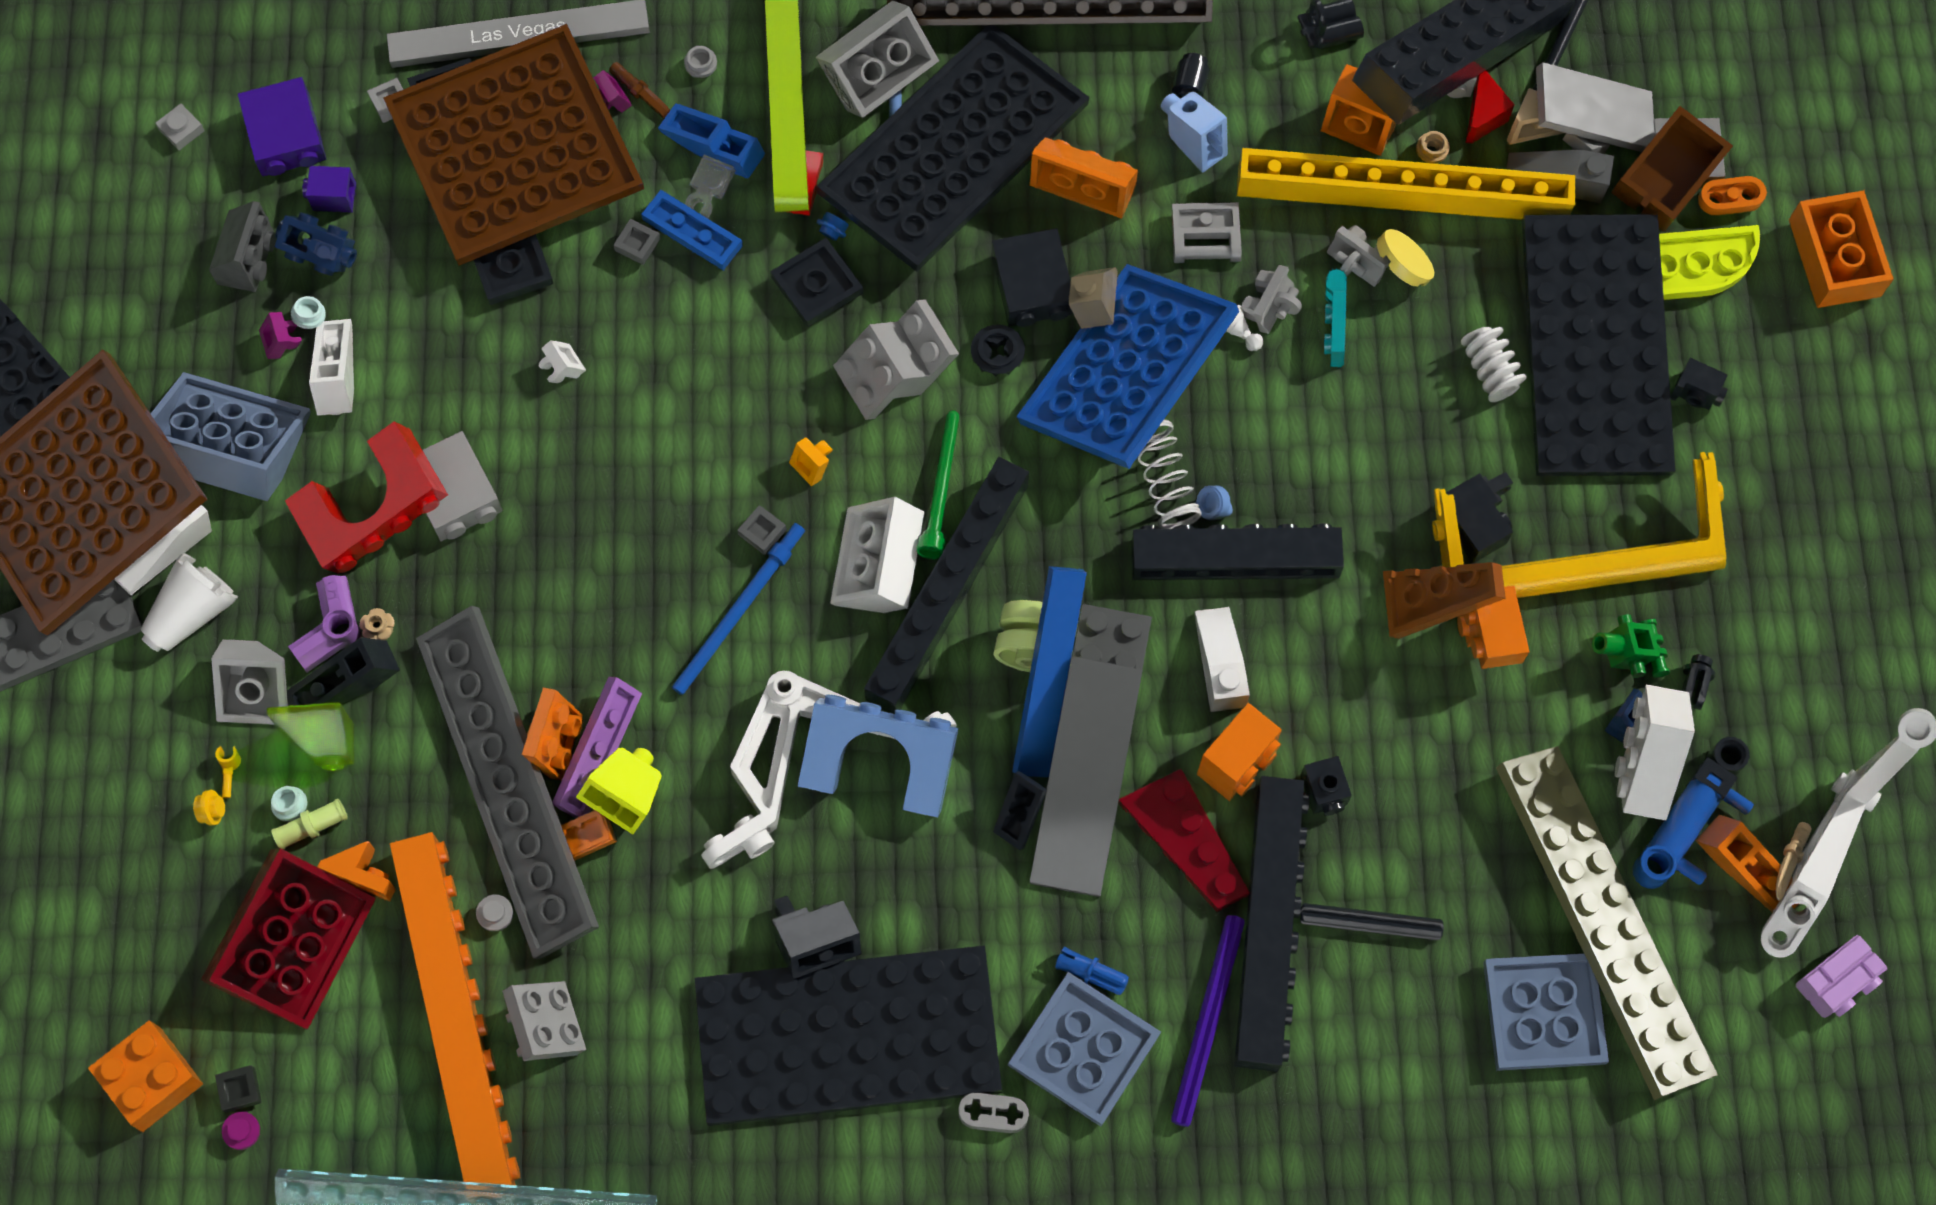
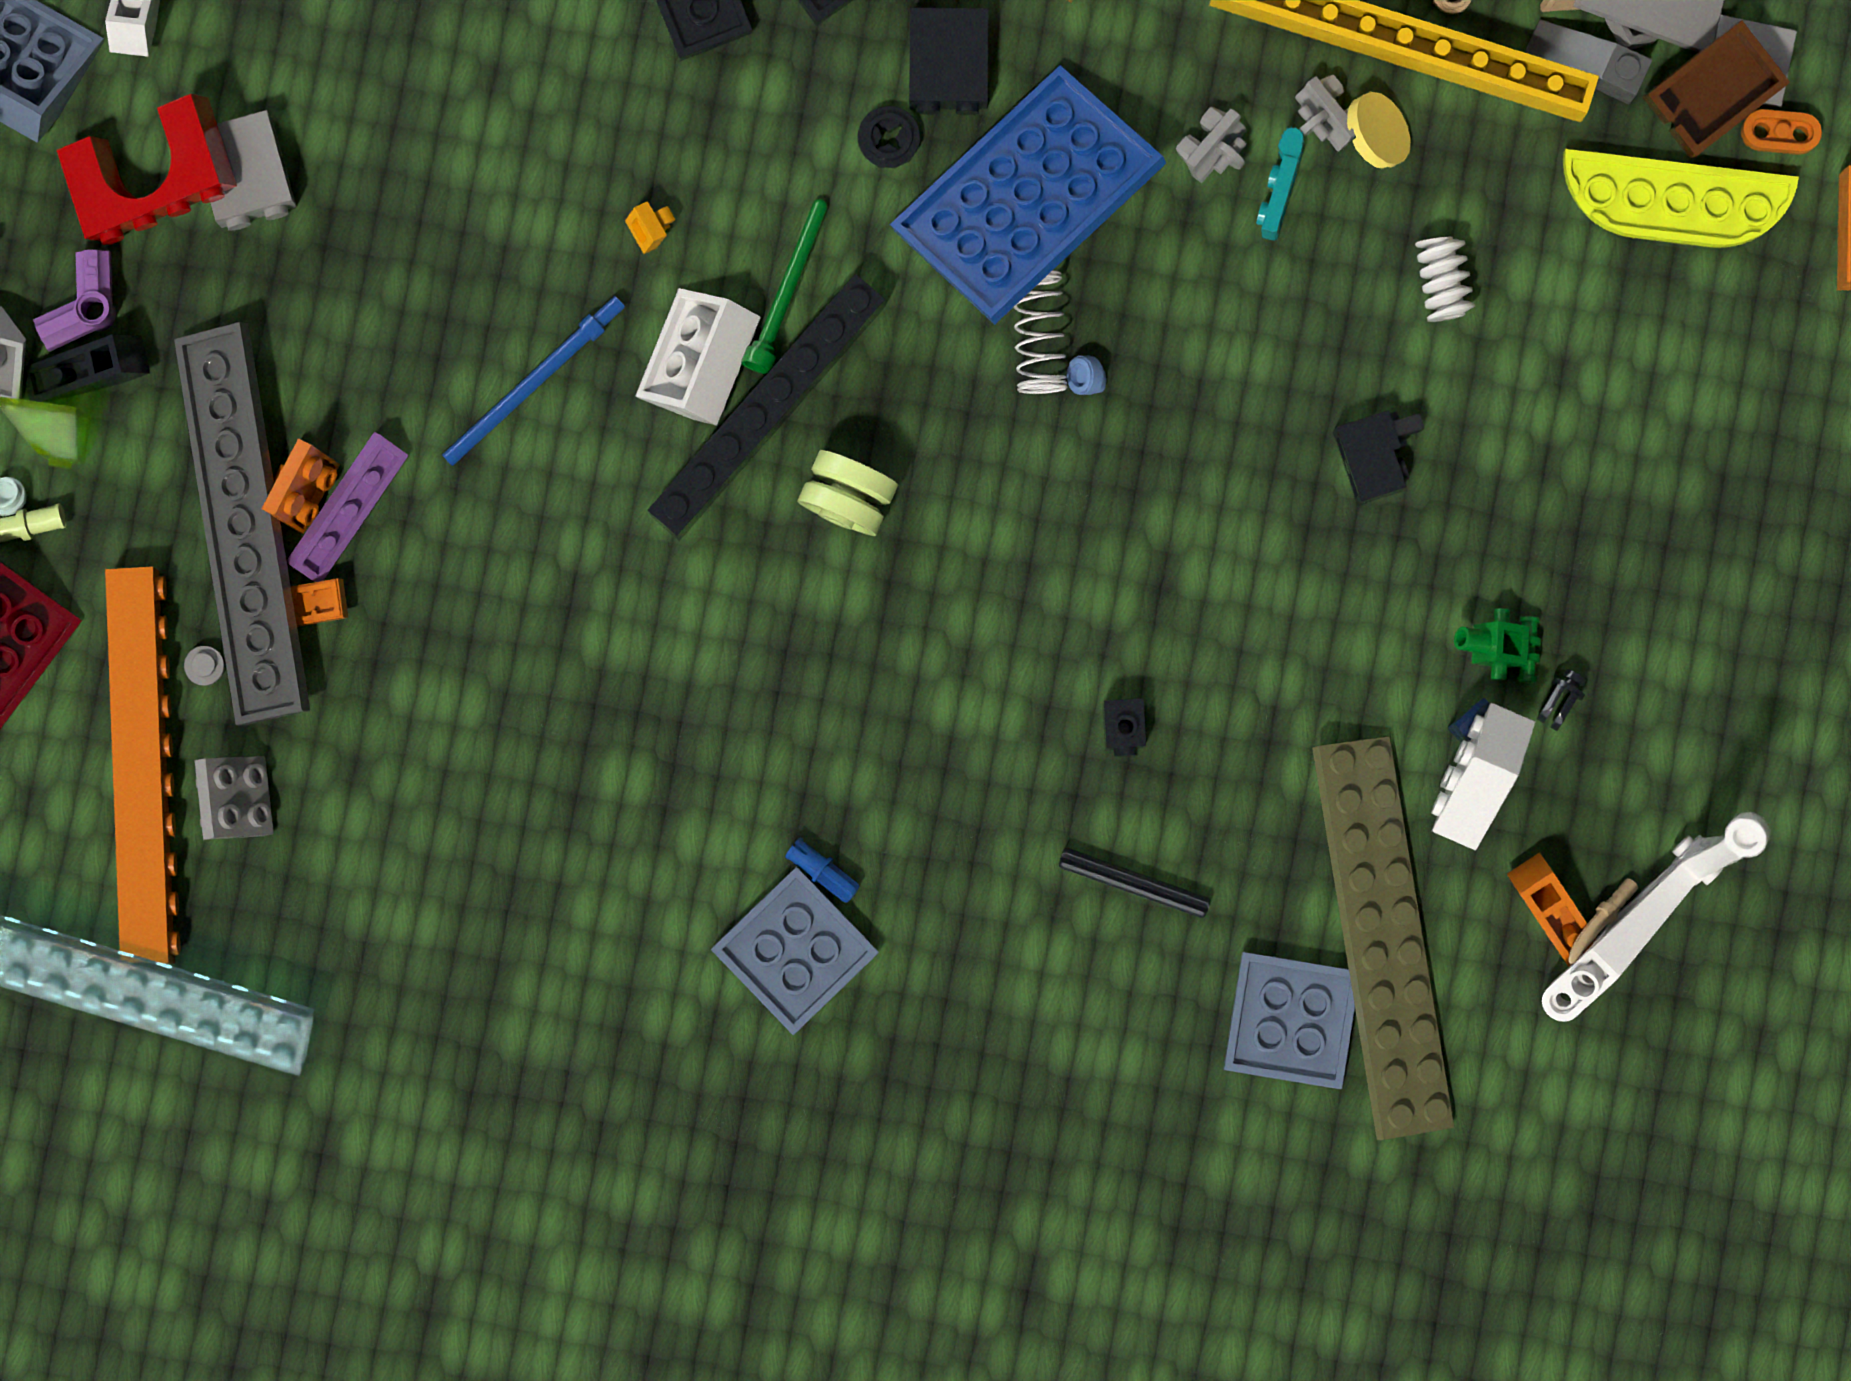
camera: 10 degrees right, 15 degrees up
orange slope [317,841,396,902] -> none
tan plate [359,608,395,640] -> none
white tile [539,340,586,383] -> none
neon yellow torso [575,748,662,834] -> none
black plate [694,945,1002,1126] -> none
white piece [701,671,957,869] -> none
dark grey plate [737,505,787,555] -> none
hinge [772,895,861,979] -> none
medium blue arch [798,694,959,818] -> none
light grey bracket [833,300,959,420] -> none
light grey beam [959,1093,1029,1133] -> none
black slope [993,771,1047,851] -> none
blue tile [1013,566,1087,777] -> none
dark grey slope [1030,604,1152,897] -> none
dark tan slope [1069,267,1118,329] -> none
dark red wing [1118,769,1249,912] -> none
black brick [1131,523,1344,580] -> none
light grey plate [1171,202,1242,263] -> none
dark purple axle [1171,915,1245,1127] -> none
white slope [1194,607,1250,712] -> none
orange brick [1197,702,1282,802] -> none
white piece [1226,305,1263,351] -> none
black brick [1234,776,1310,1072] -> none
dark orange wing [1383,562,1506,639] -> none
yellow piece [1432,452,1726,598] -> none
orange brick [1457,586,1530,669] -> none
black plate [1522,215,1676,476] -> none
blue piece [1633,737,1754,889] -> none
black brick [1670,357,1728,410] -> none
lavender brick [1796,935,1887,1018] -> none

